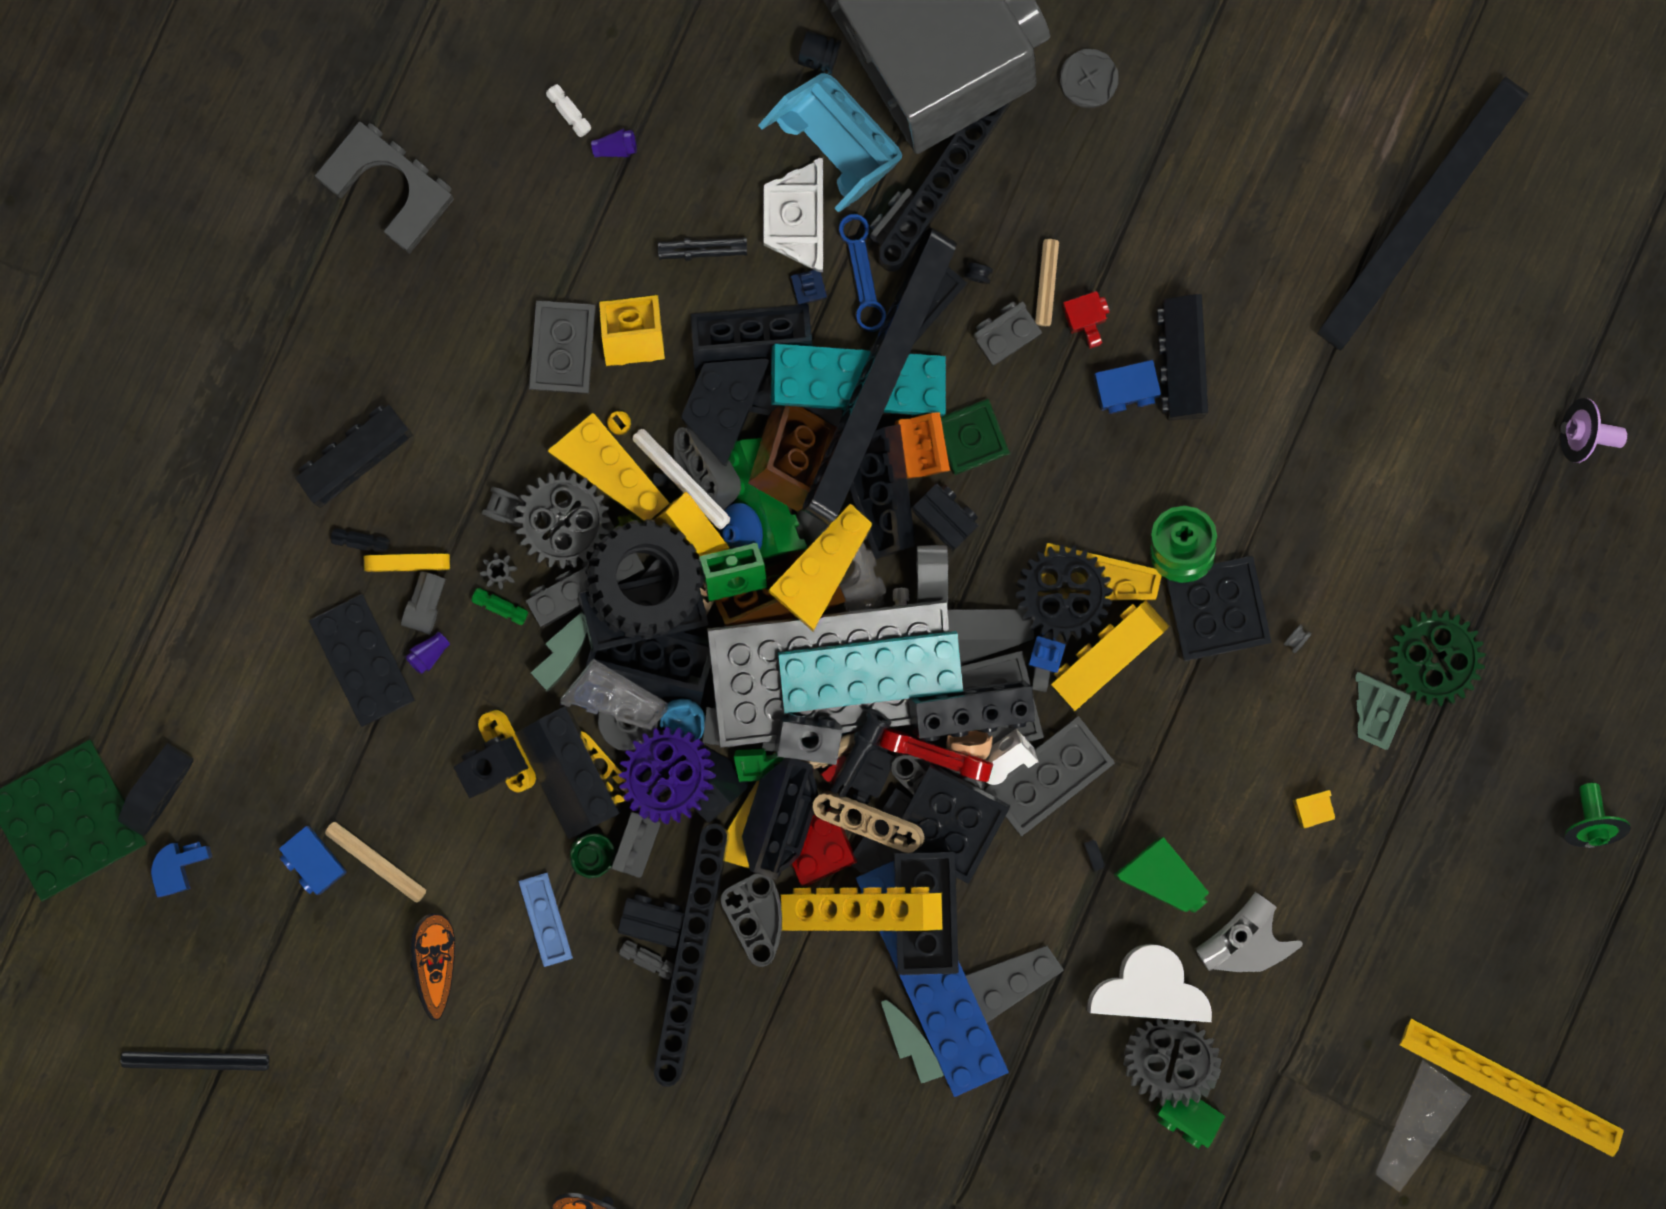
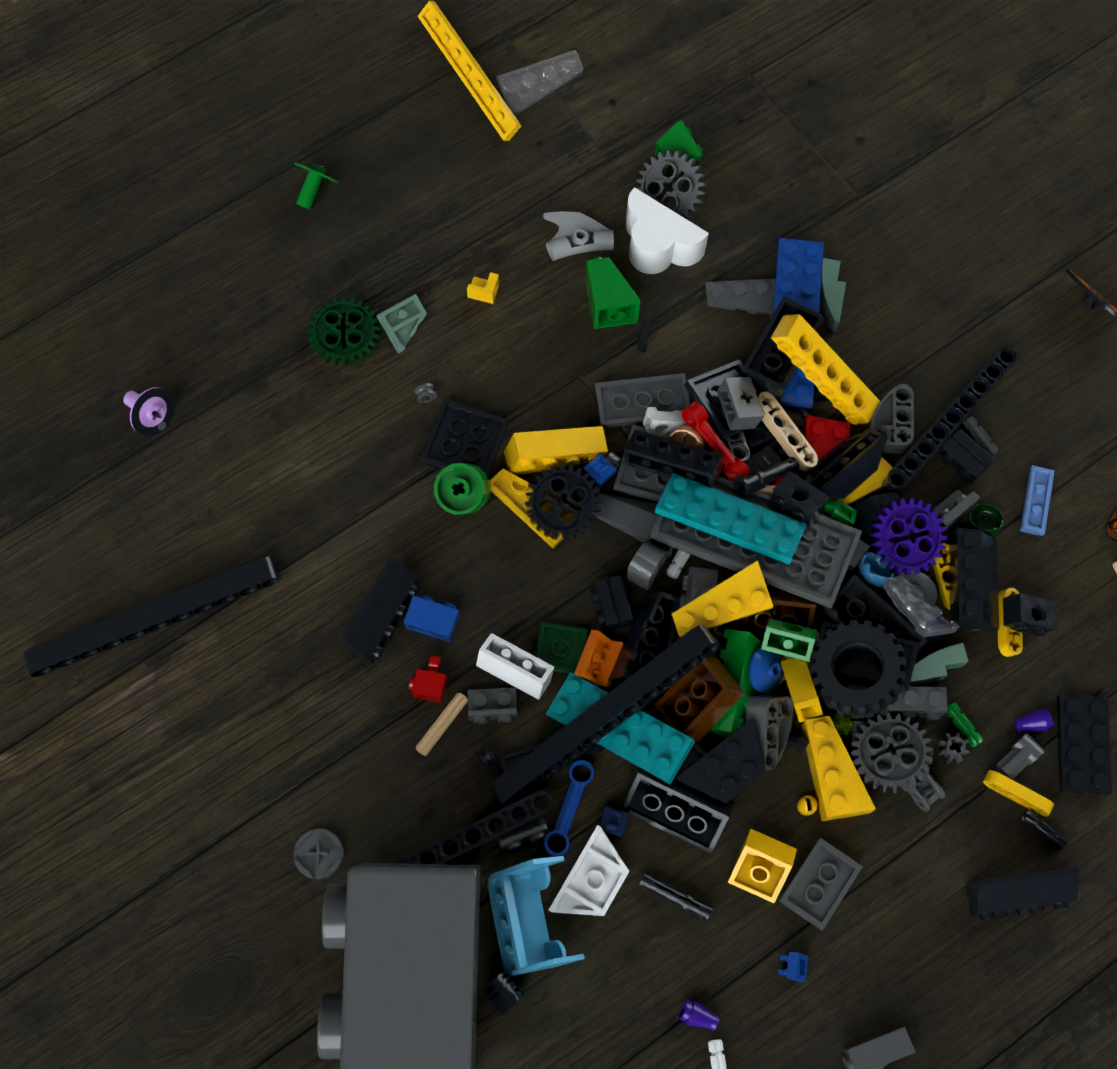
camera: 150 degrees left, 15 degrees down
white axle [633,429,730,529] -> none
none -> white brick [476,633,554,700]
none -> dark grey brick [717,377,764,430]
none -> blue tile [778,952,808,982]

